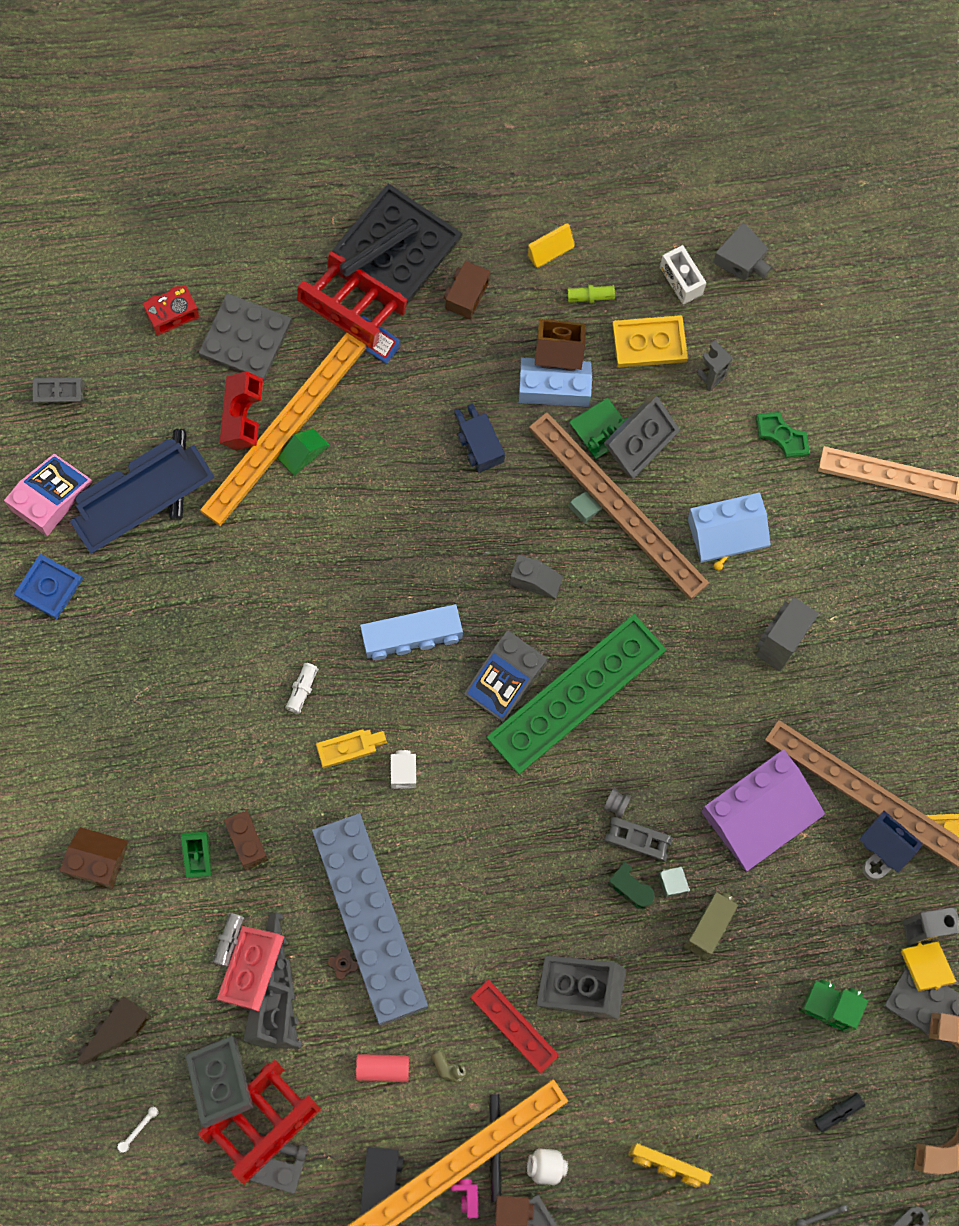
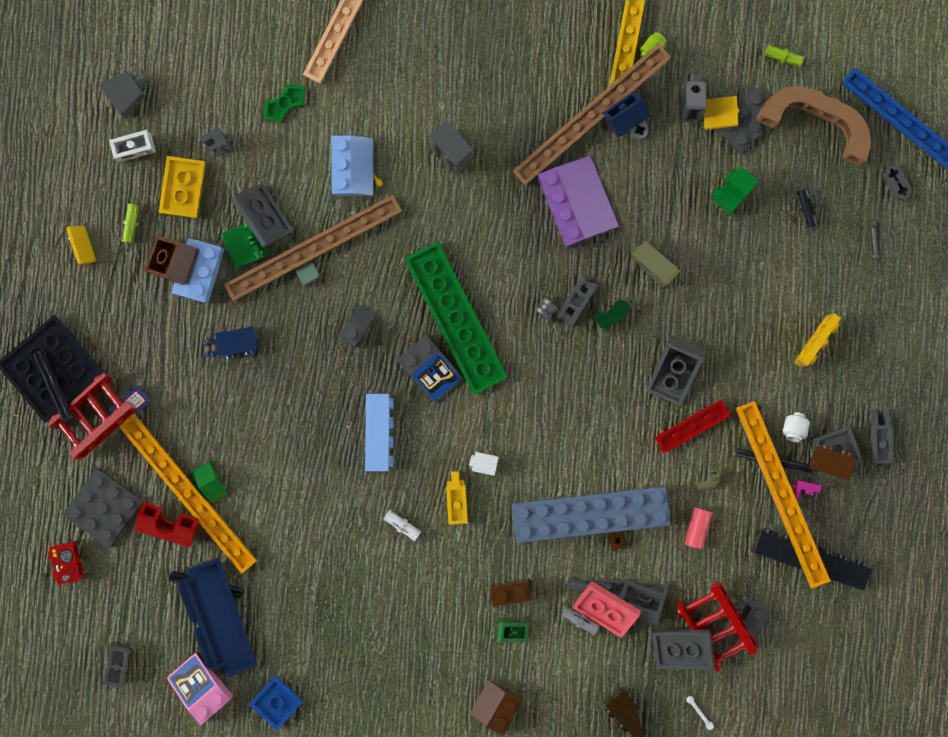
camera: 70 degrees left, 15 degrees up
reddish brown brick [443,261,491,320] -> none
slope [658,867,690,898] -> none

